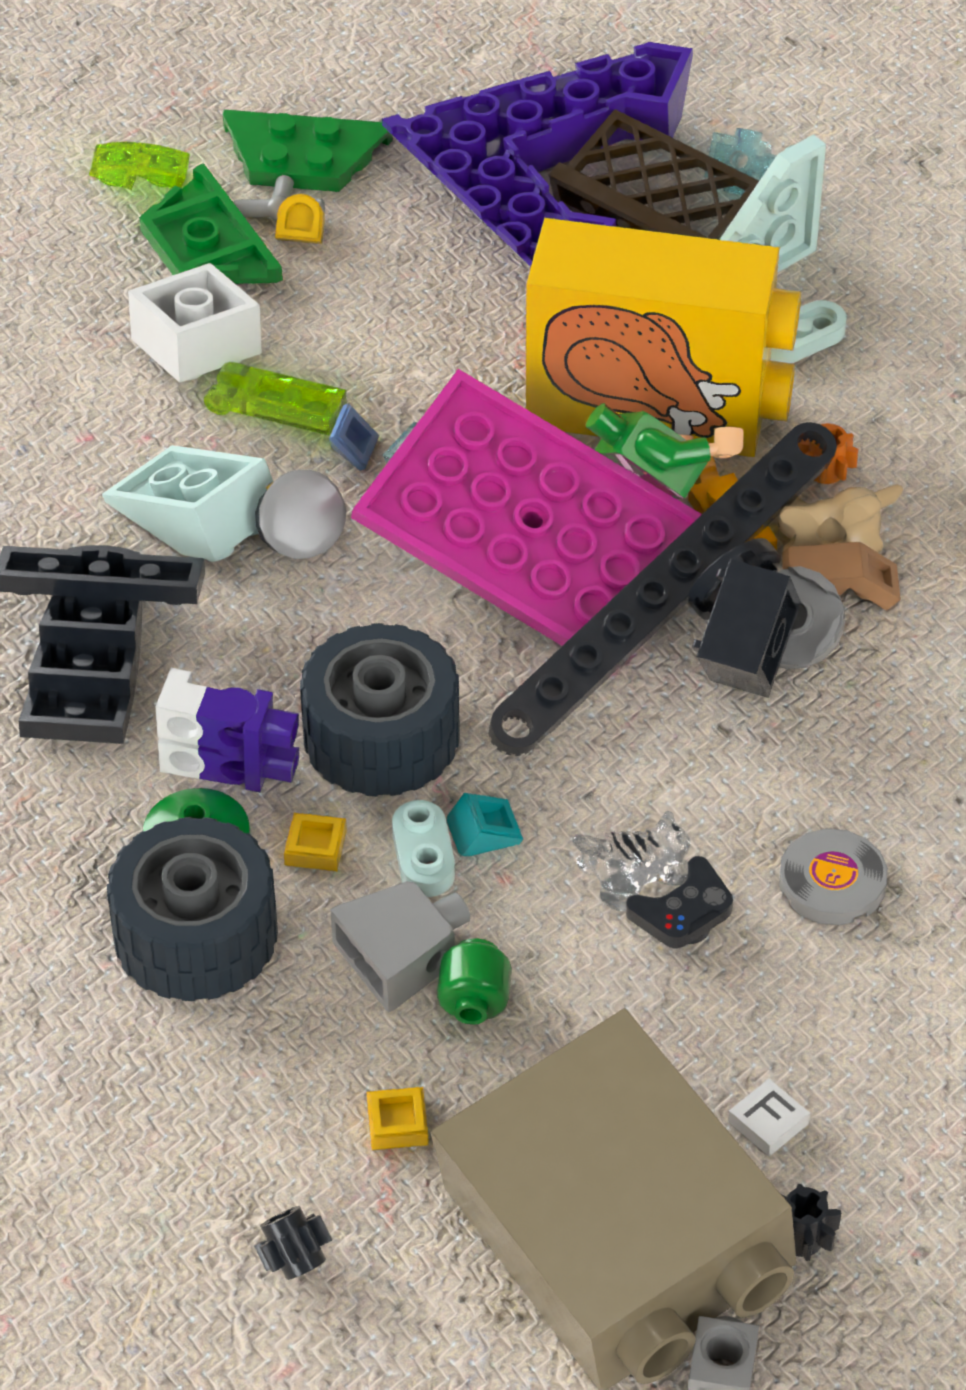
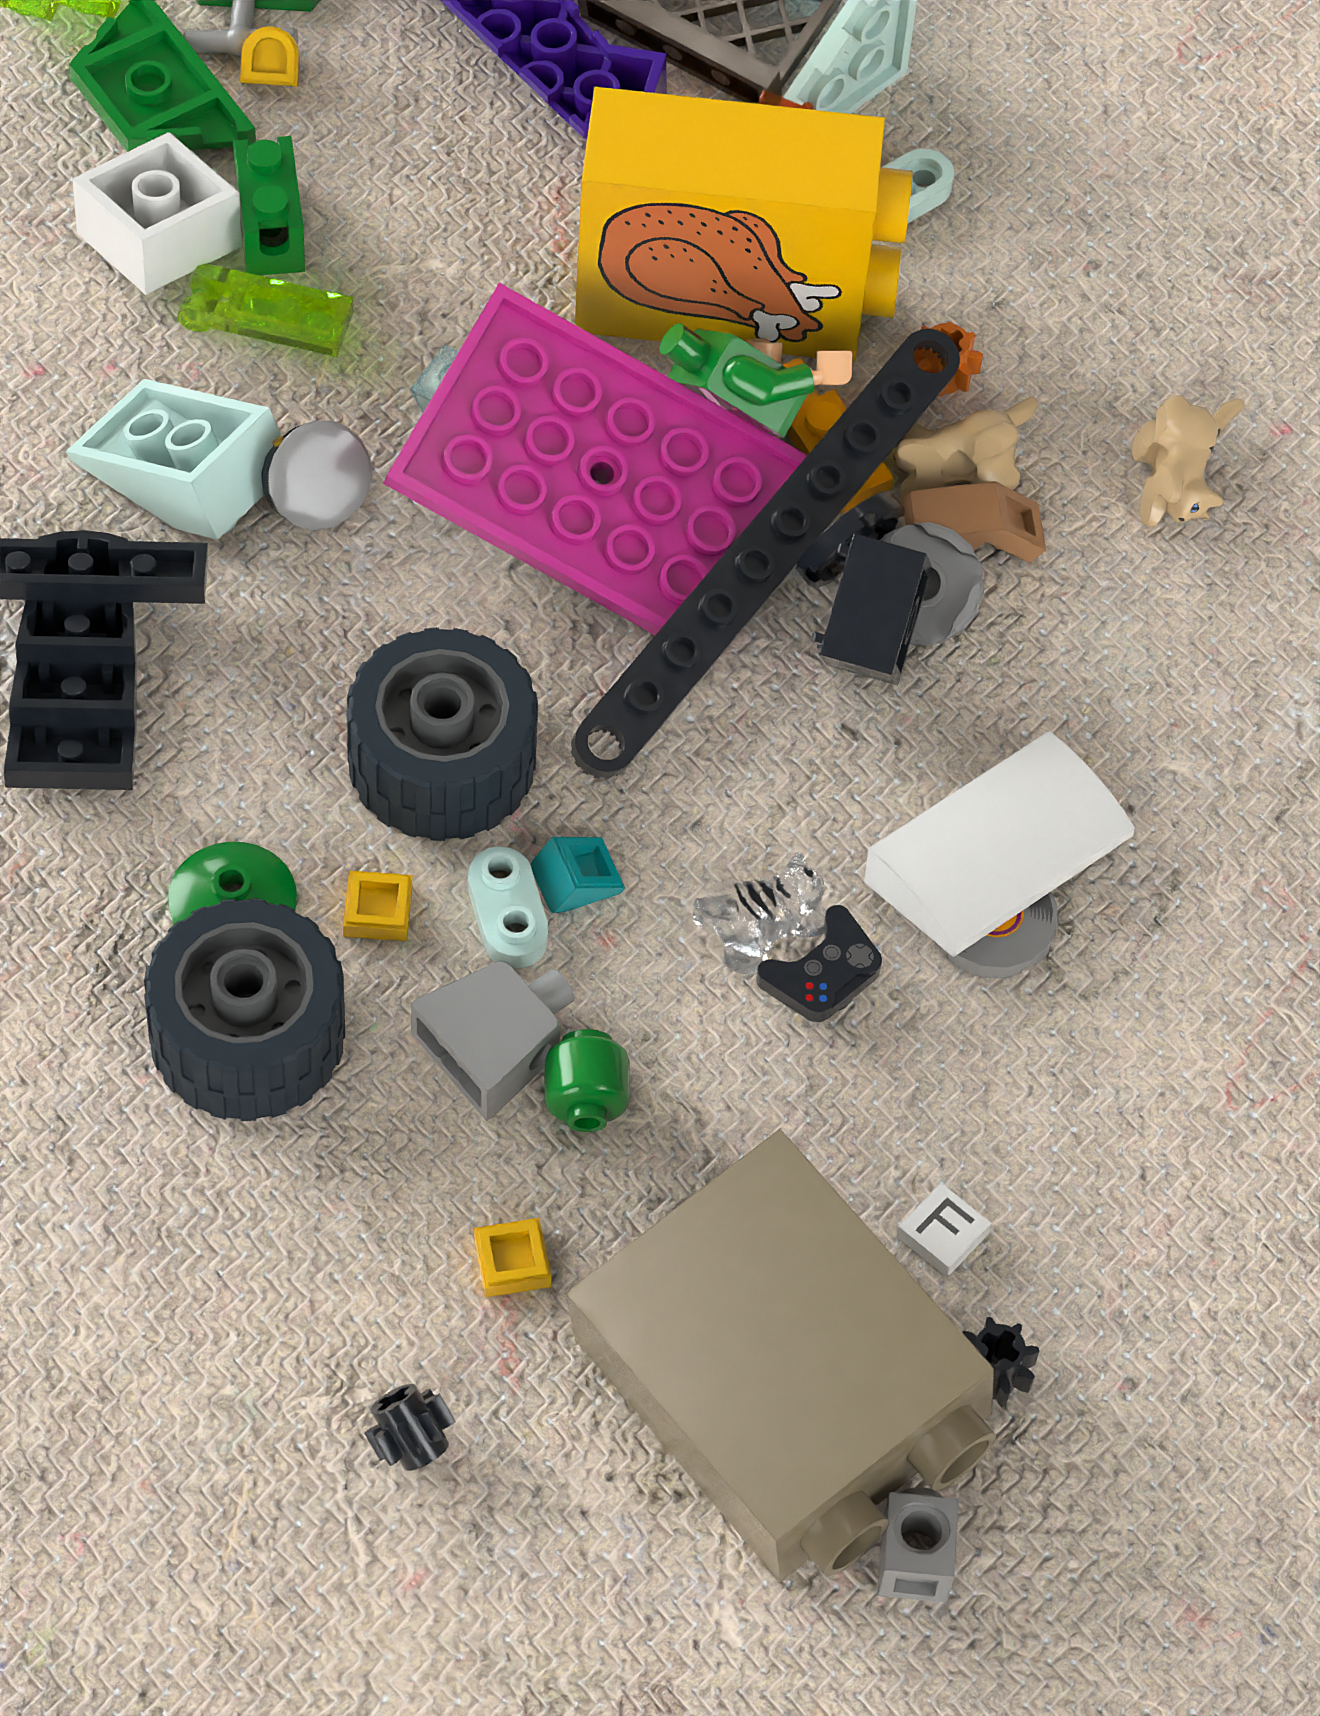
camera: 10 degrees left, 10 degrees up
dark purple hips [156,667,299,793] -> none
medium blue slope [329,403,379,471] -> none
none -> green brick [233,136,305,277]
none -> white slope [864,730,1135,957]

